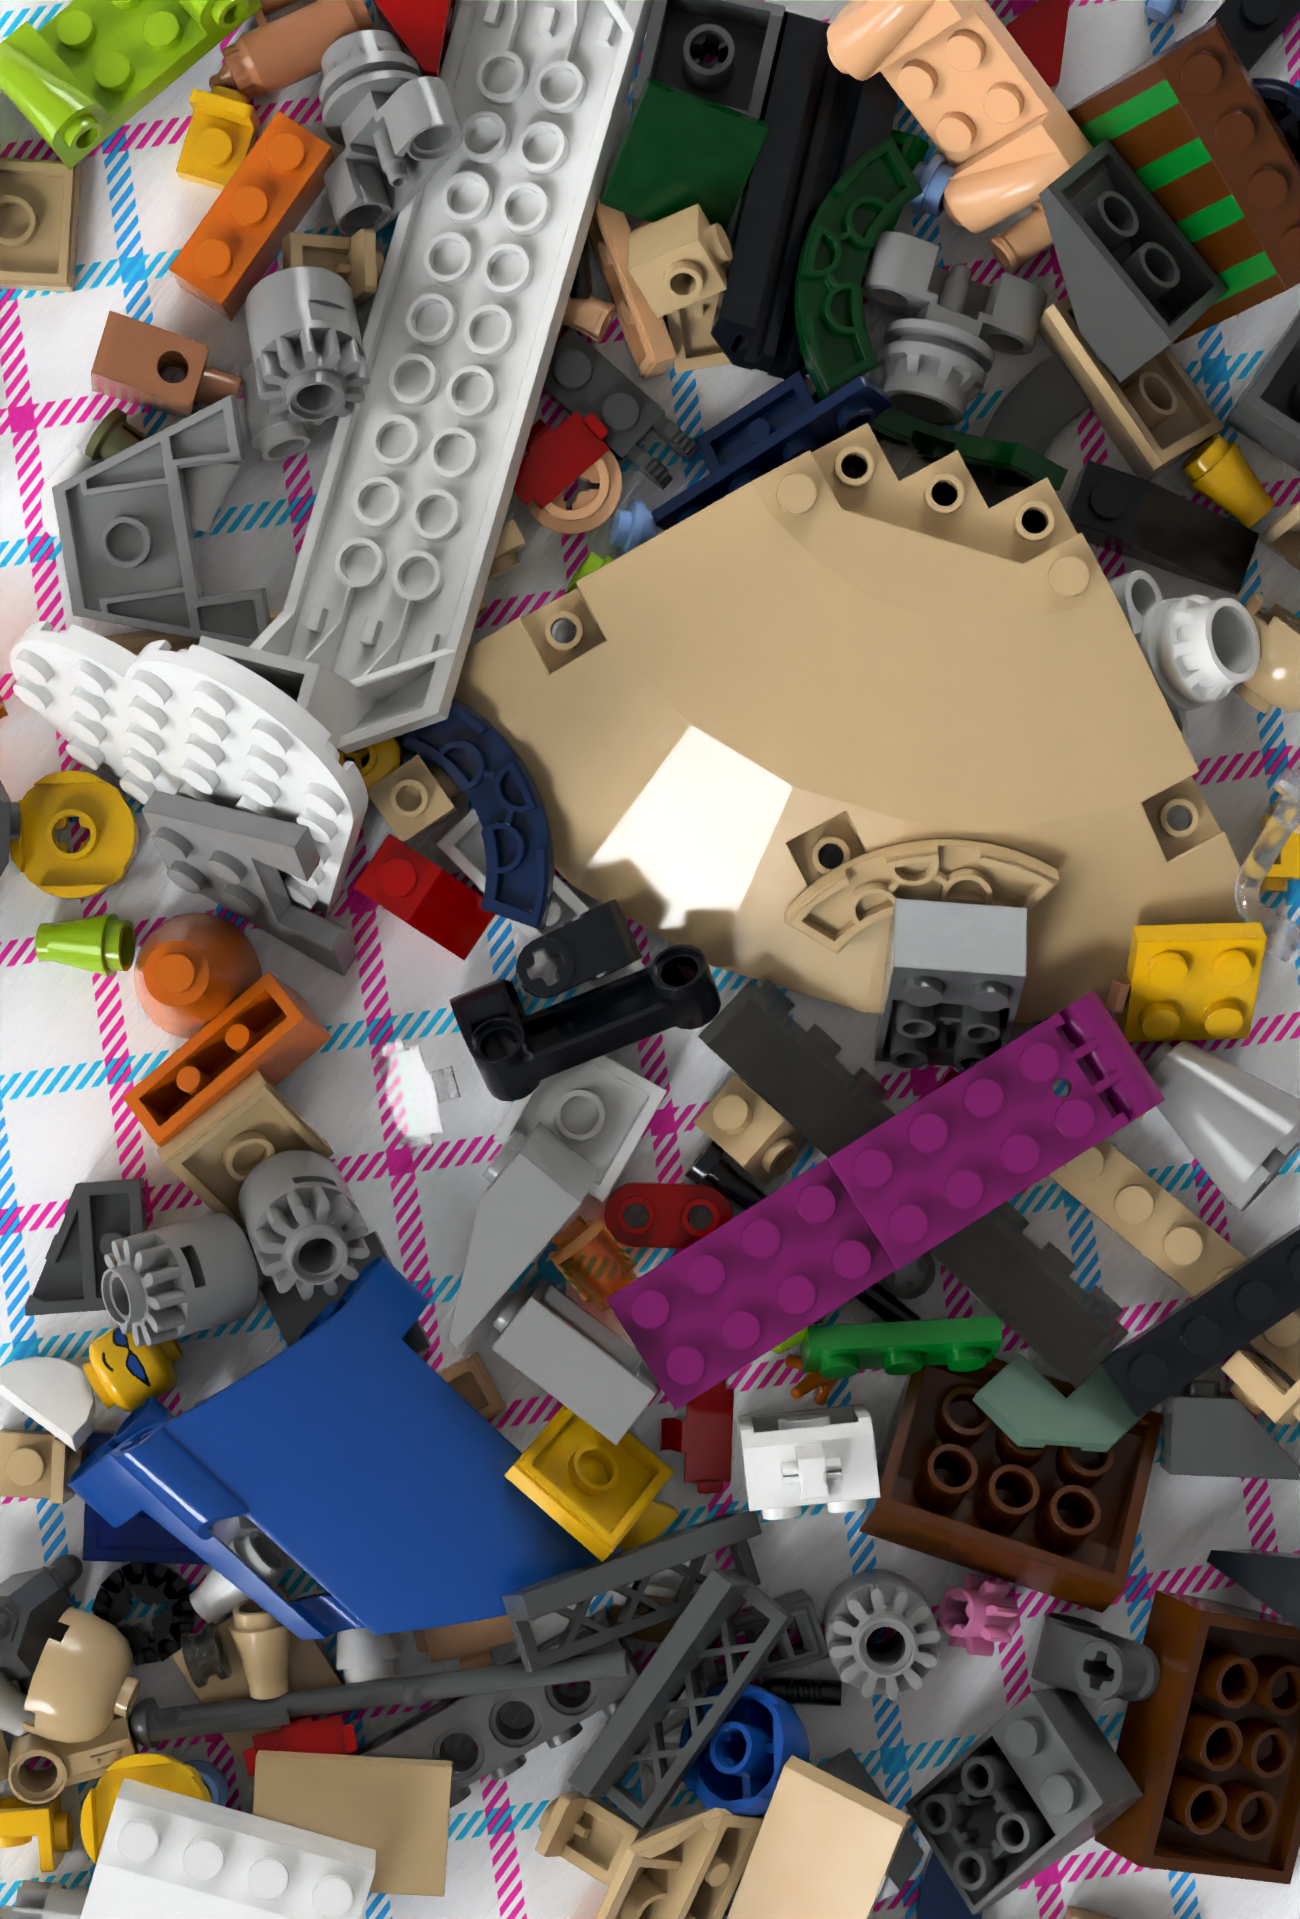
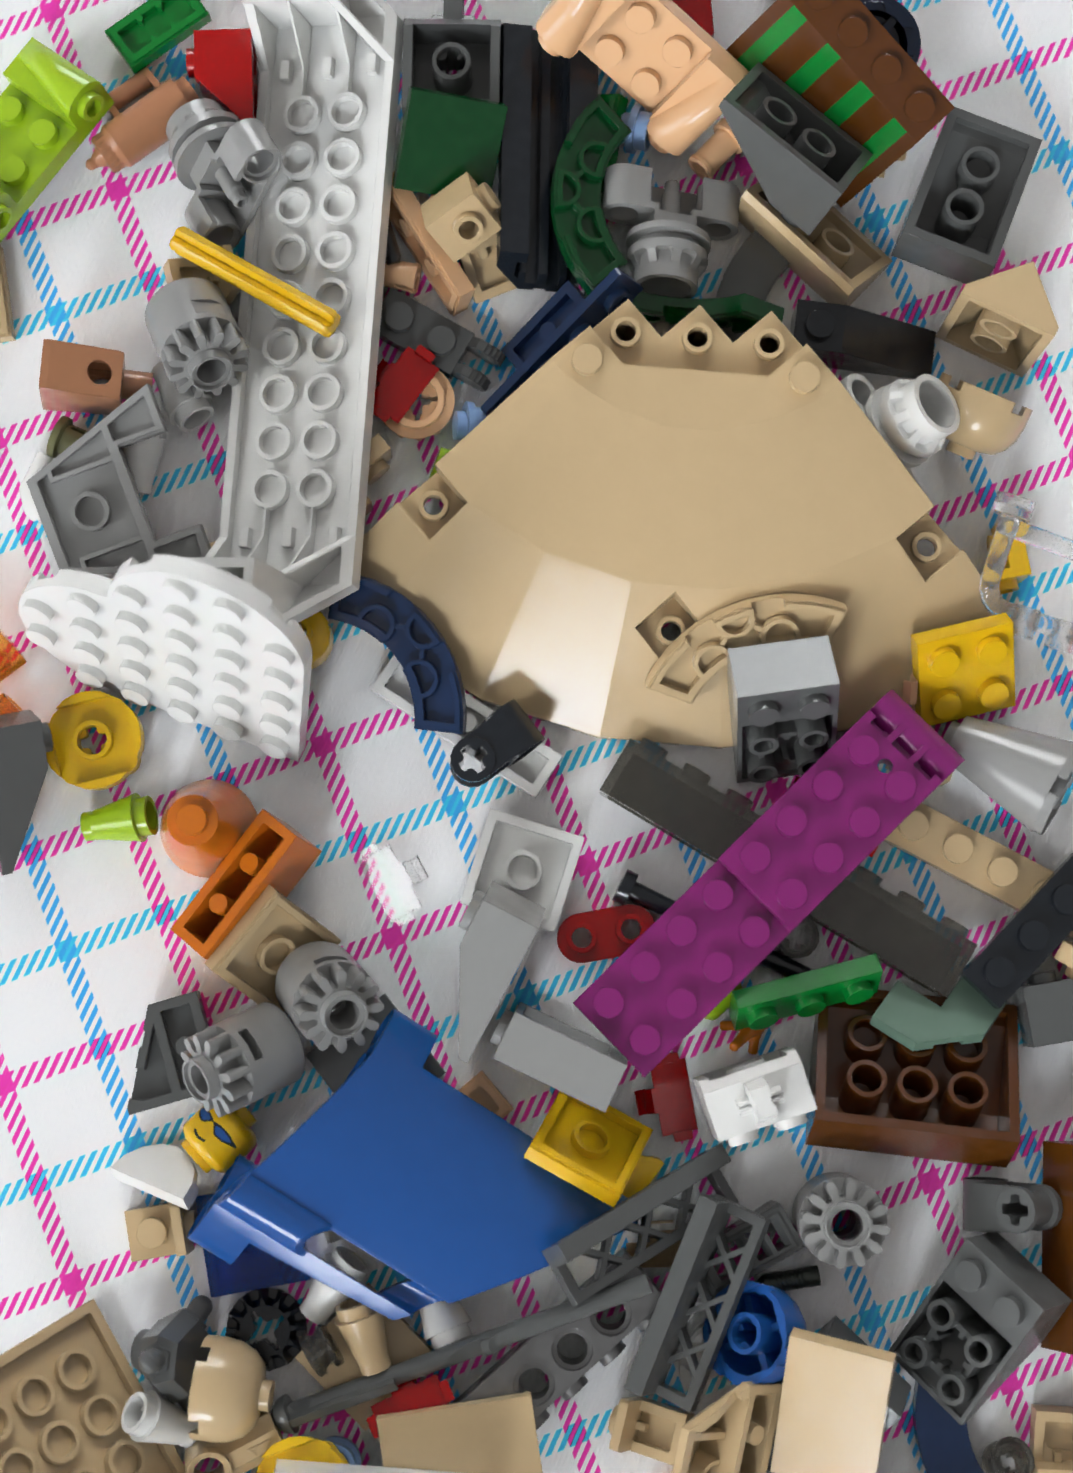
camera: 15 degrees left, 5 degrees down
light grey wing [141,790,356,977] -> none
orange brick [168,110,336,322] -> none
yellow bracket [176,86,261,190] -> none
red slope [353,834,496,961] -> none
tan bracket [367,754,461,842] -> none
light nougat piece [413,1615,516,1670] -> none
black piece [449,944,721,1102] -> none
clear orange brick [548,1214,638,1312] -> none
tan bracket [693,1075,806,1185] -> none
bright pink gear [939,1573,1019,1656] -> none
yellow cone [1181,433,1275,528] -> none
none -> yellow axle [169,226,341,337]

